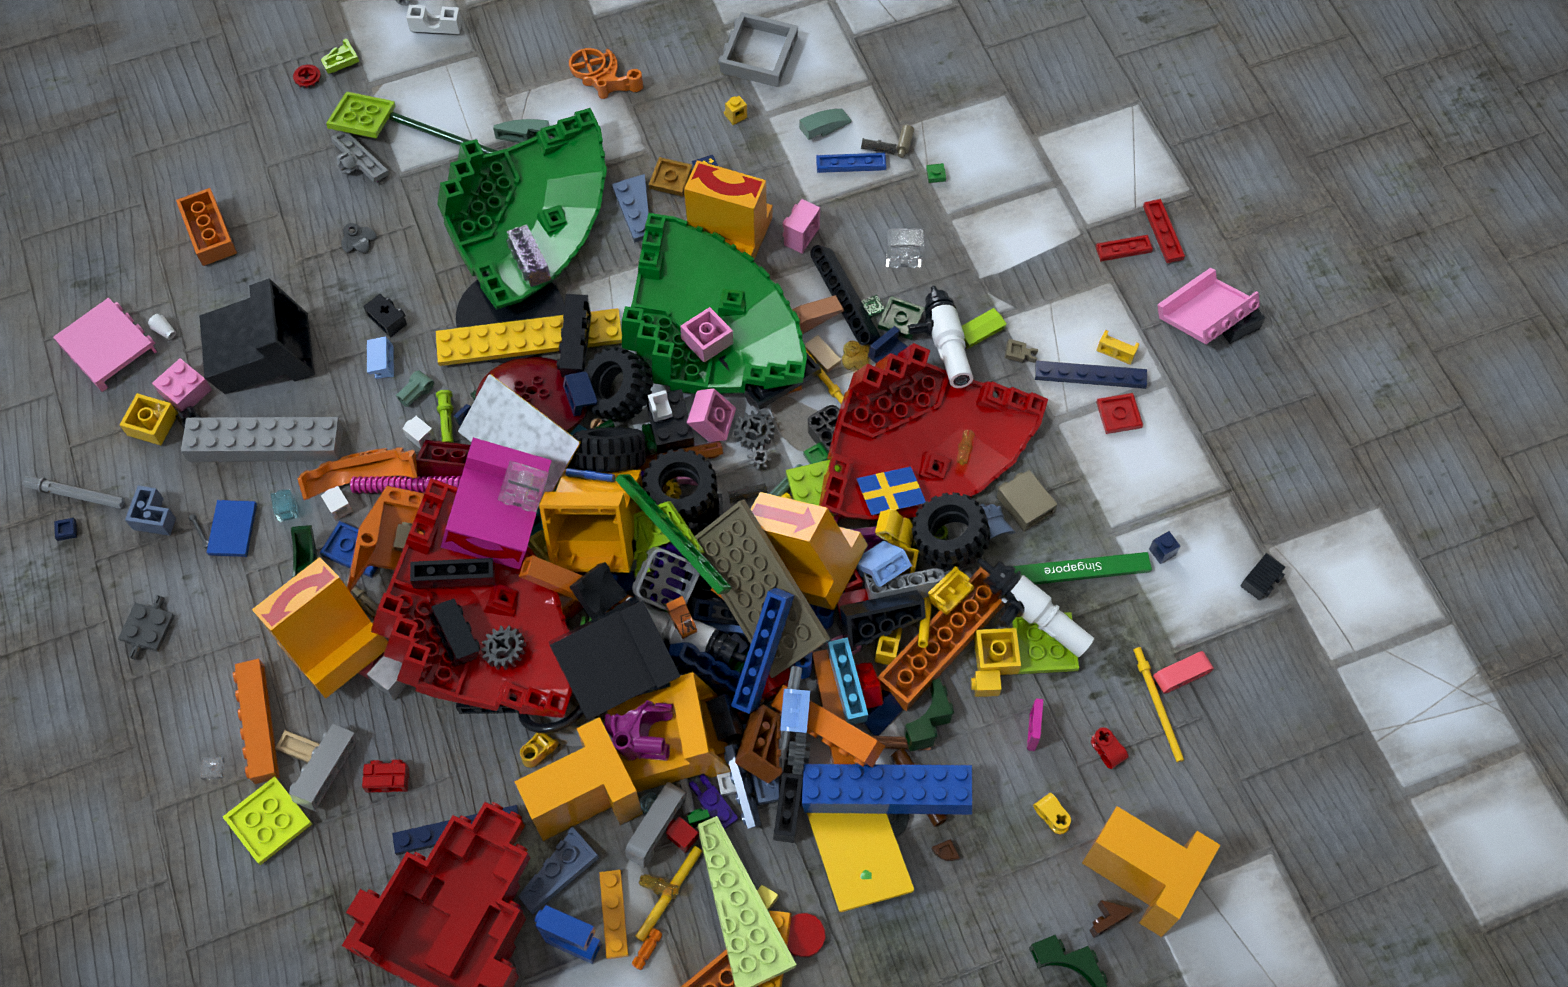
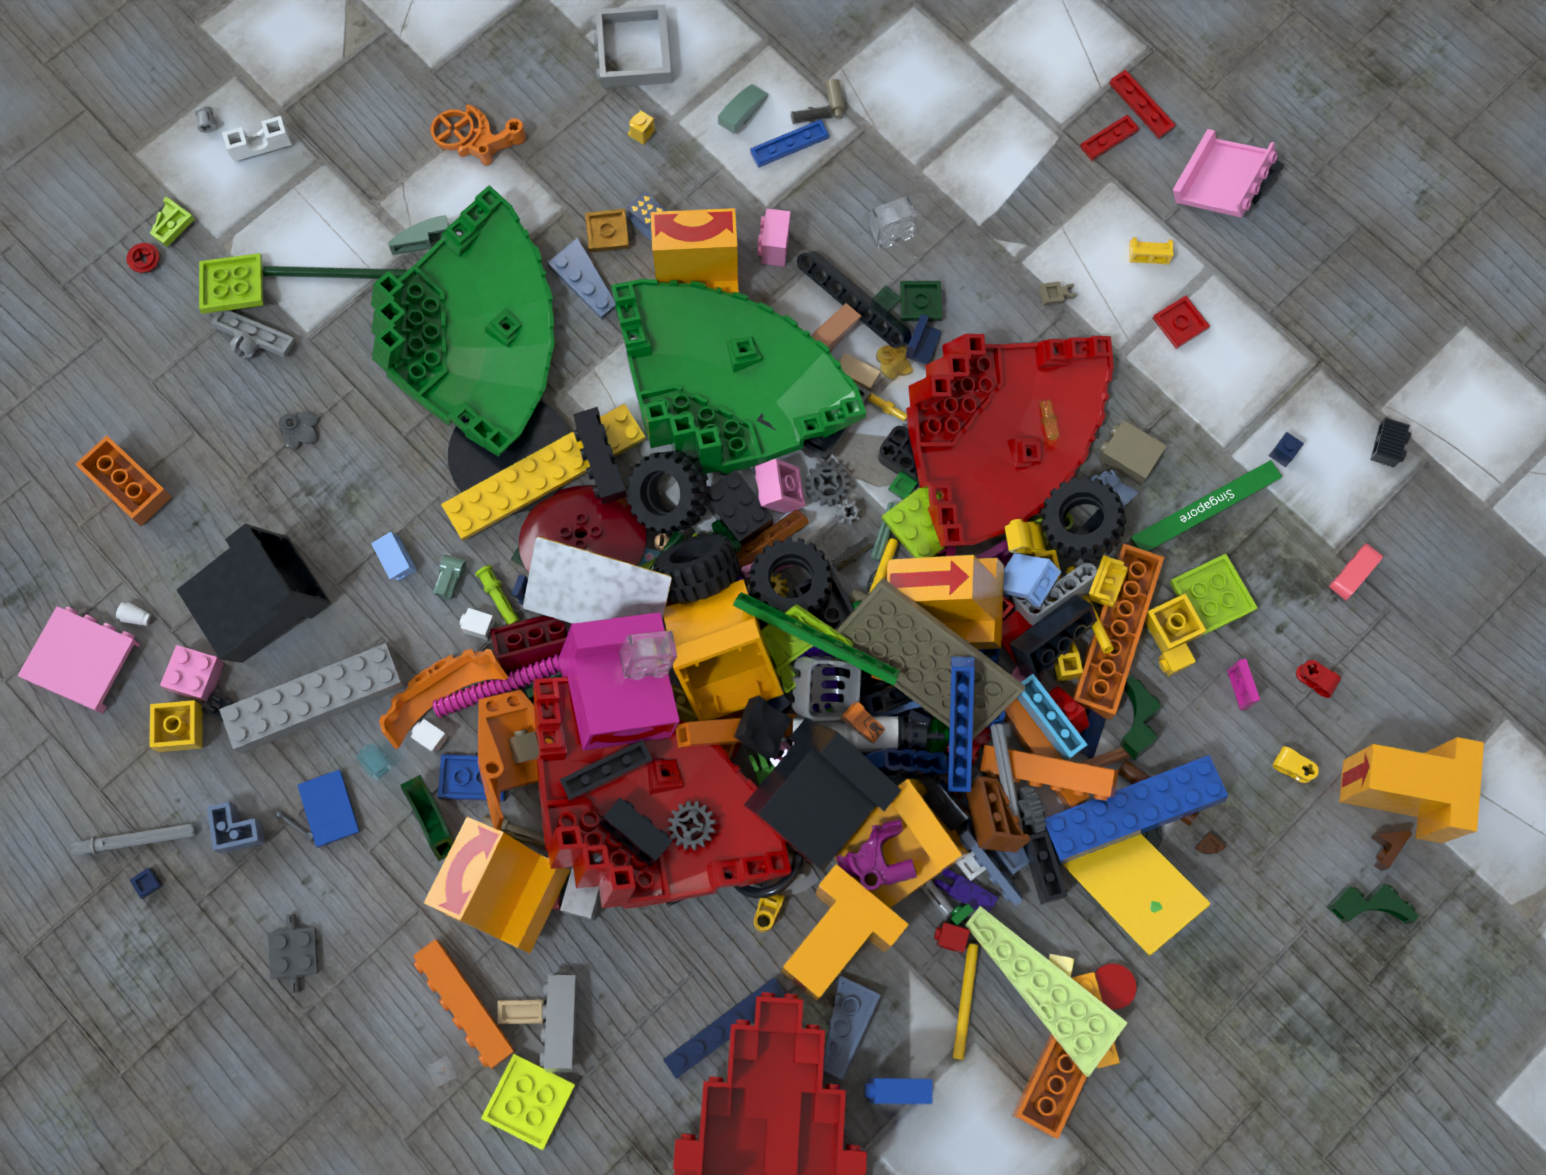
camera: 25 degrees left, 10 degrees up
red brick [362,760,409,793] -> none
black brick [363,294,407,338] -> none
brick [506,225,551,287] -> none
dark blue panel [563,372,597,416] -> none
blue piece [566,468,615,482] -> none
light orange plate [599,870,629,959] -> none
light grey beam [625,782,687,868] -> none
orange axle [632,928,662,970] -> none
clear yellow axle [639,874,679,899] -> none
clear light blue wheel [640,792,658,816] -> none
white panel [648,390,673,422] -> none
bright pink brick [680,307,733,362] -> none
light blue hinge [780,689,810,733] -> none
blue sticker [856,467,926,515] -> none
white piece [908,286,973,388] -> none
green plate [926,163,946,183] -> none
lime piece [962,308,1007,349] -> none
white piece [977,558,1094,657] -> none
dark blue plate [1035,360,1147,389] -> none
yellow bar [1133,647,1184,763] -> none

